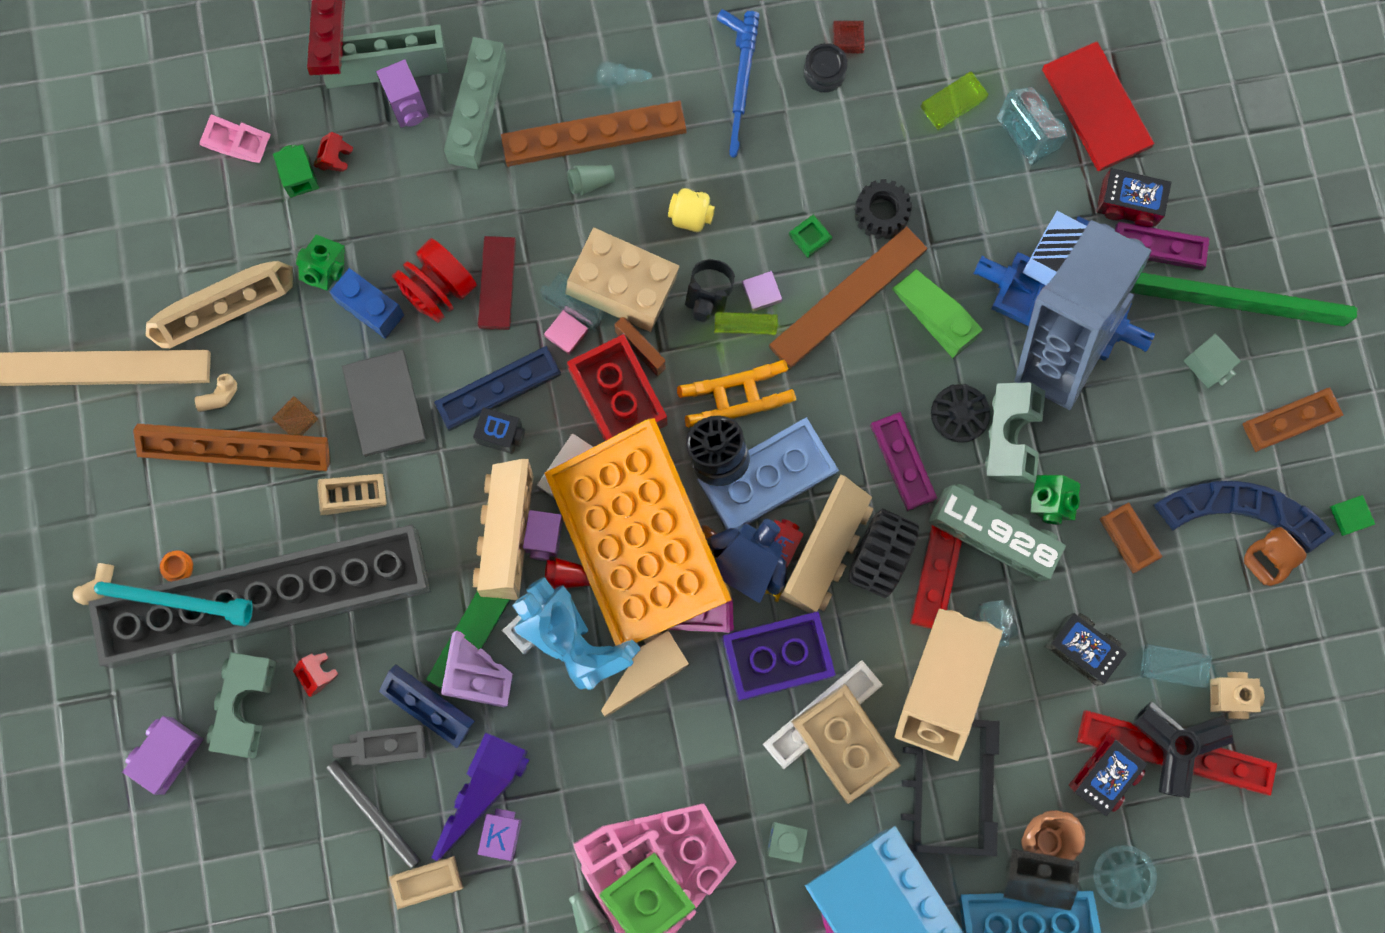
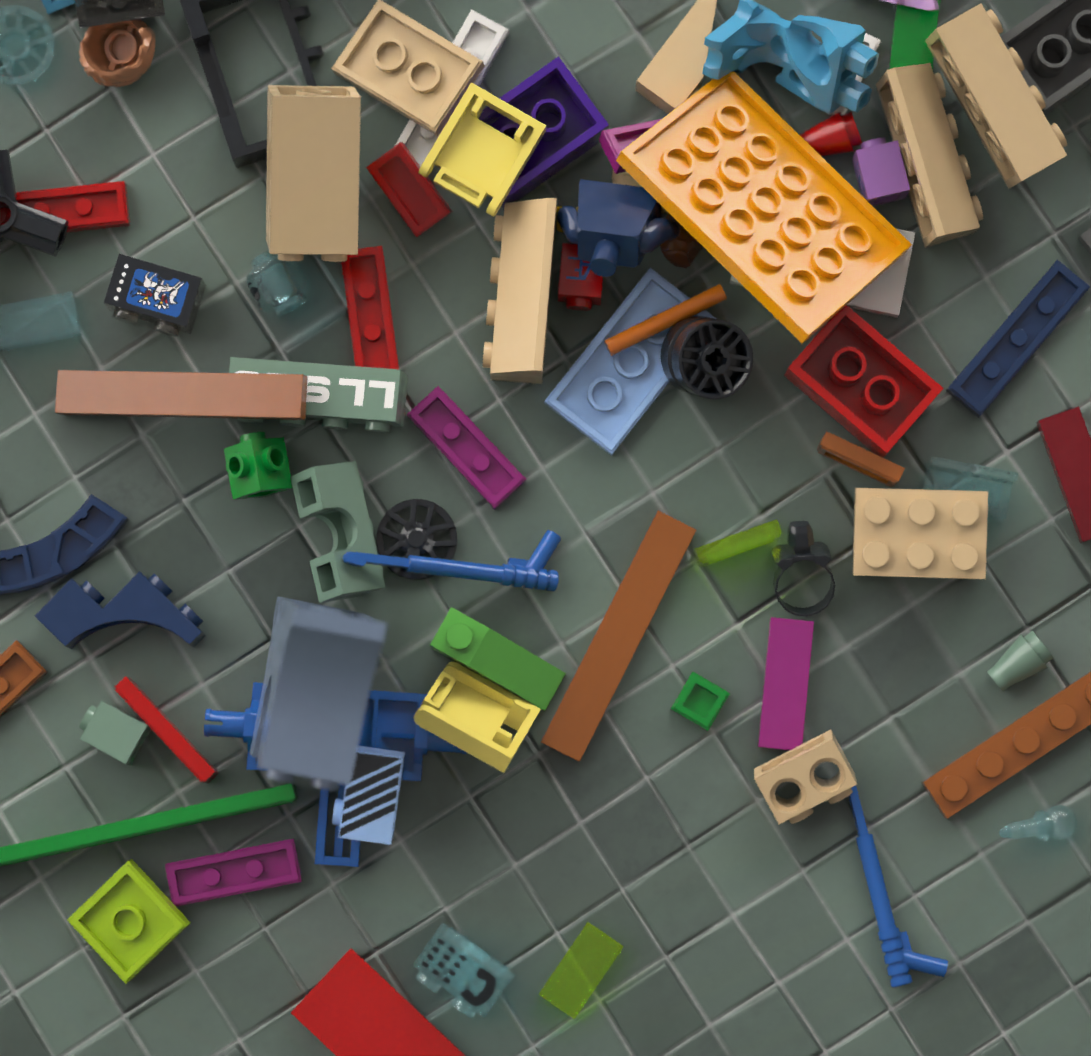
camera: 160 degrees right, 5 degrees up
black brick [473,407,525,454] -> none
bright pink tile [544,310,588,355] -> none
light yellow head [668,188,715,232] -> none
light orange piece [677,359,796,428] -> none
lavender tile [742,271,782,312] -> none
black wheel [804,43,847,93] -> none
clear red tile [833,21,865,53] -> none
black tyre [849,508,919,598] -> none
black tyre [855,179,912,239] -> none
brick [1069,734,1147,817] -> none
brick [1096,168,1172,227] -> none
dark orange tile [1099,502,1163,574] -> none
none -> dark blue arch [35,571,206,649]
none -> tile [55,370,308,420]
none -> lime tile [67,859,191,984]
none -> red tile [114,676,219,783]
none -> blue piece [342,530,561,591]
none -> red tile [366,142,453,237]
none -> light yellow container [414,661,541,773]
none -> light yellow container [418,82,546,217]
none -> orange bar [604,284,727,356]
none -> tan brick [754,730,857,824]
none -> magenta tile [758,617,814,751]
none -> tan slope [925,3,1067,189]

